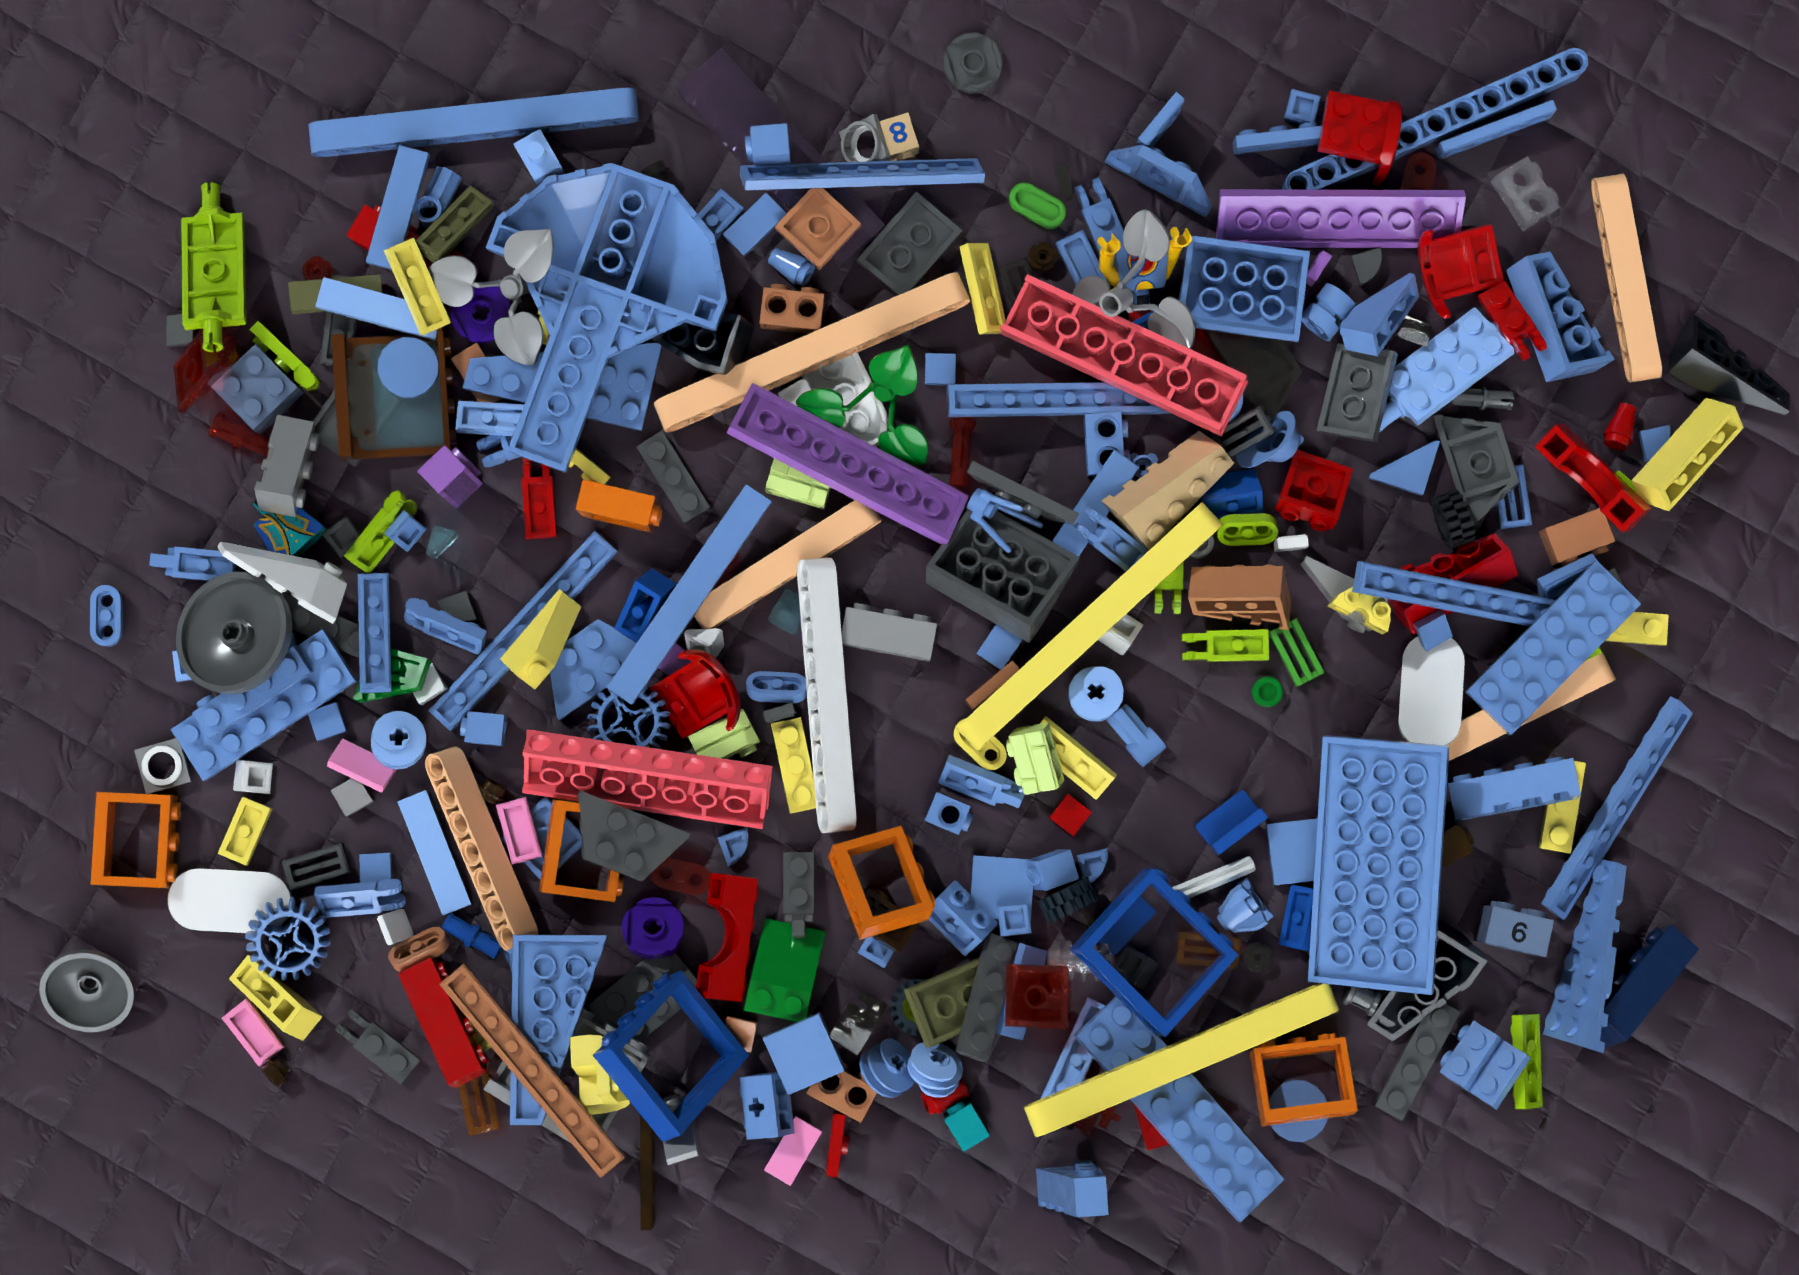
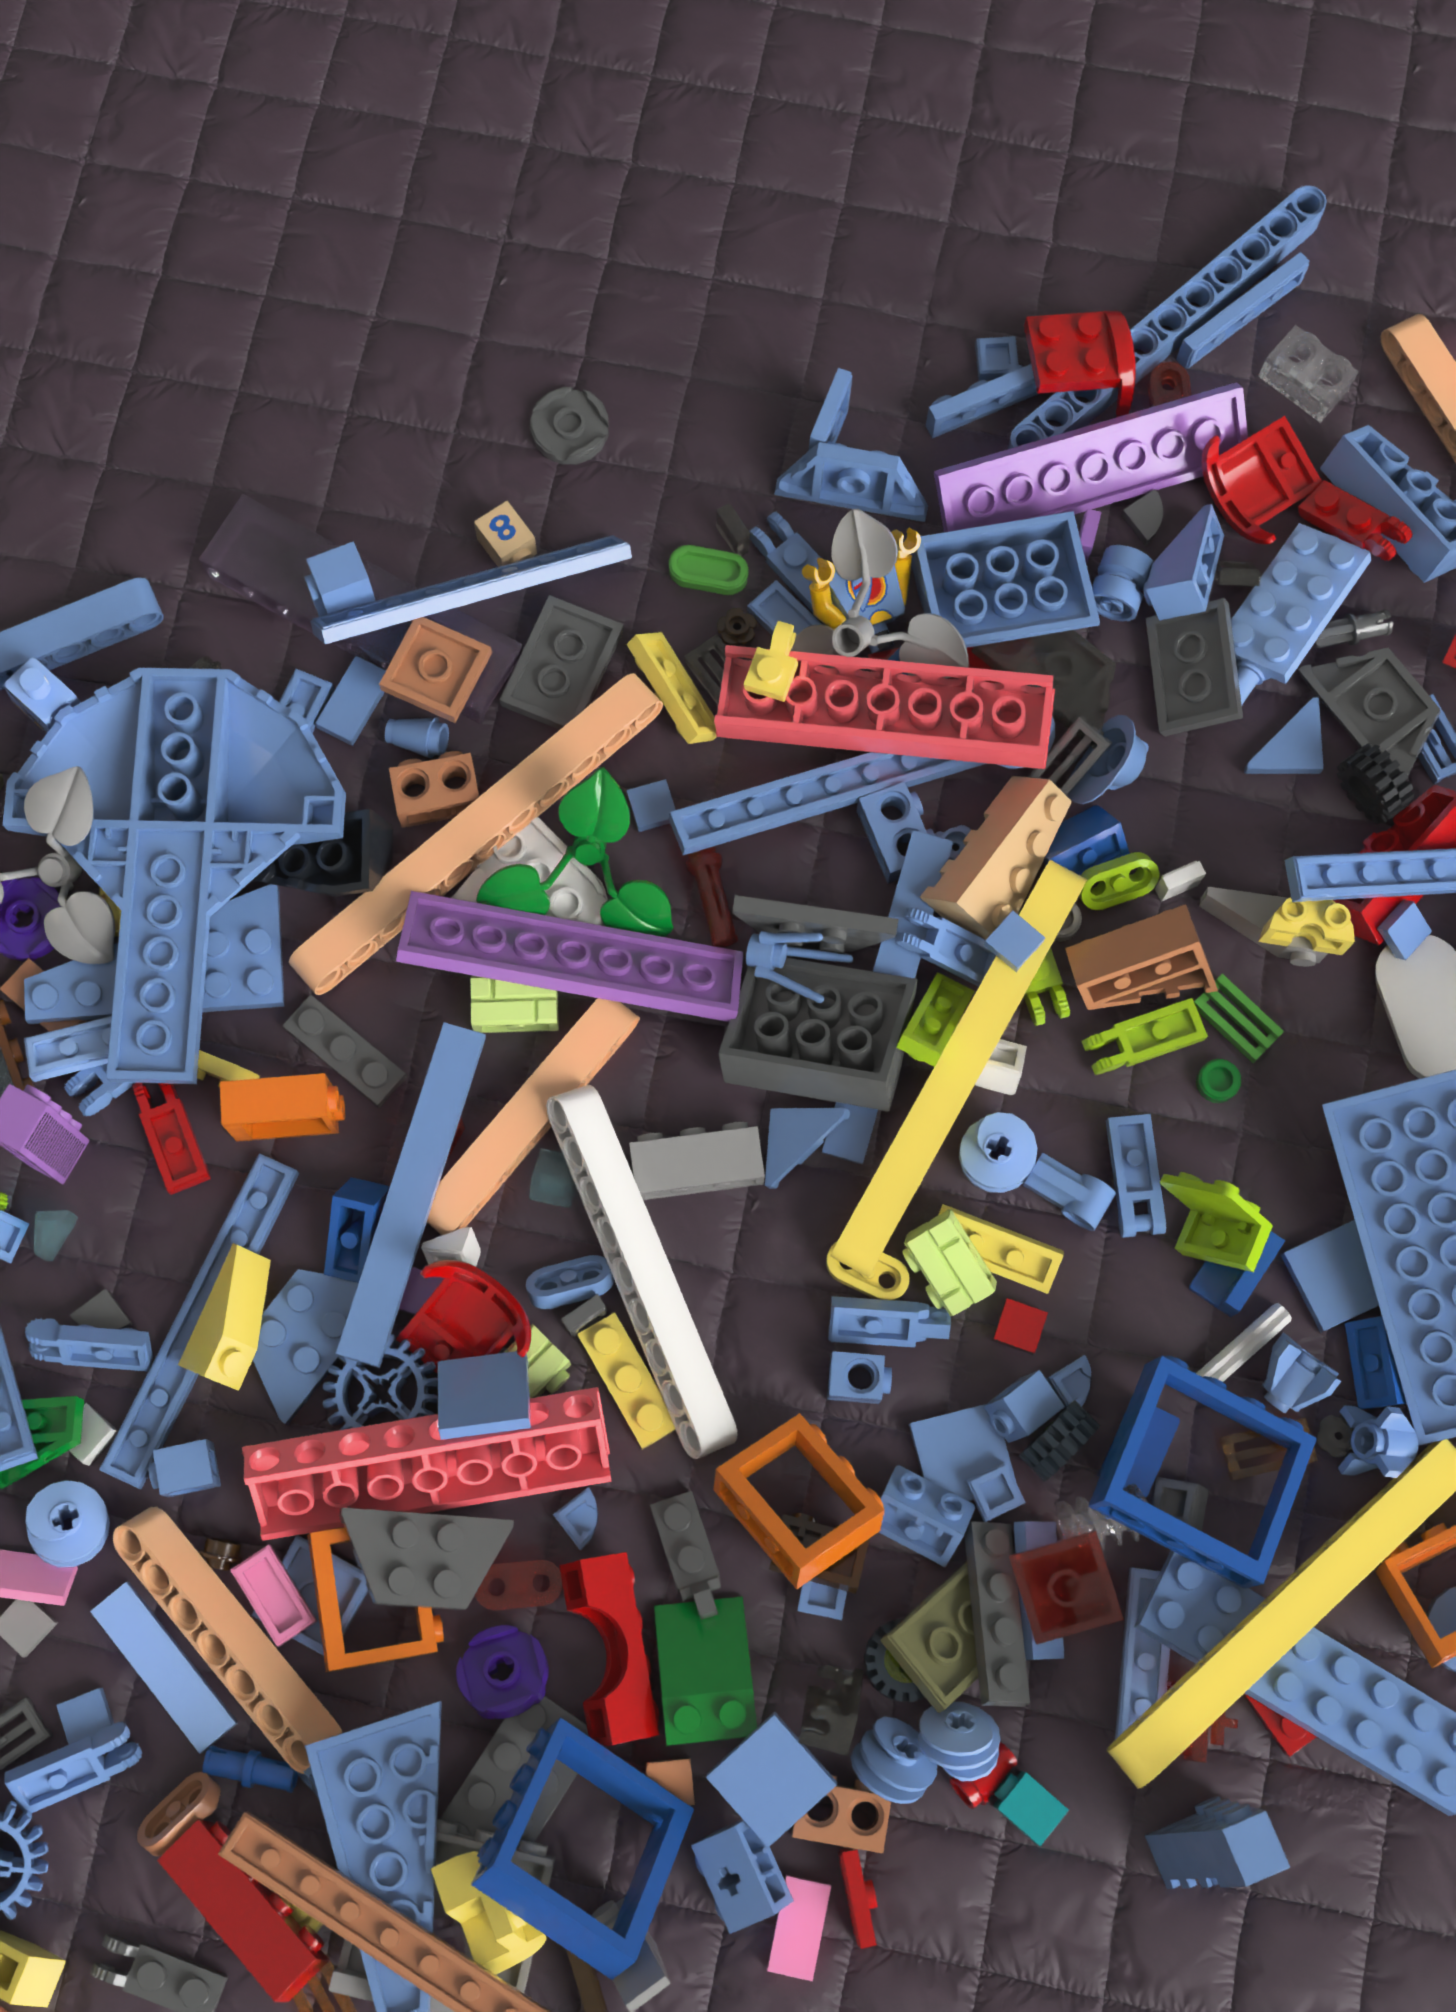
camera: 20 degrees left, 10 degrees down
white slope [377,909,414,945] -> none
light grey piece [839,114,890,162] -> none
nougat tile [965,660,1020,711] -> none
red plate [1275,449,1353,531] -> none
none -> medium blue tile [438,1351,531,1440]
none -> light yellow plate [743,621,798,702]
none -> medium blue tile [765,1108,850,1189]
none -> lime plate [896,972,975,1067]
none -> medium blue tile [984,910,1045,972]
none -> medium blue plate [1106,1114,1166,1238]
none -> lime bracket [1160,1172,1273,1272]
none -> medium blue brick [1338,1405,1418,1478]

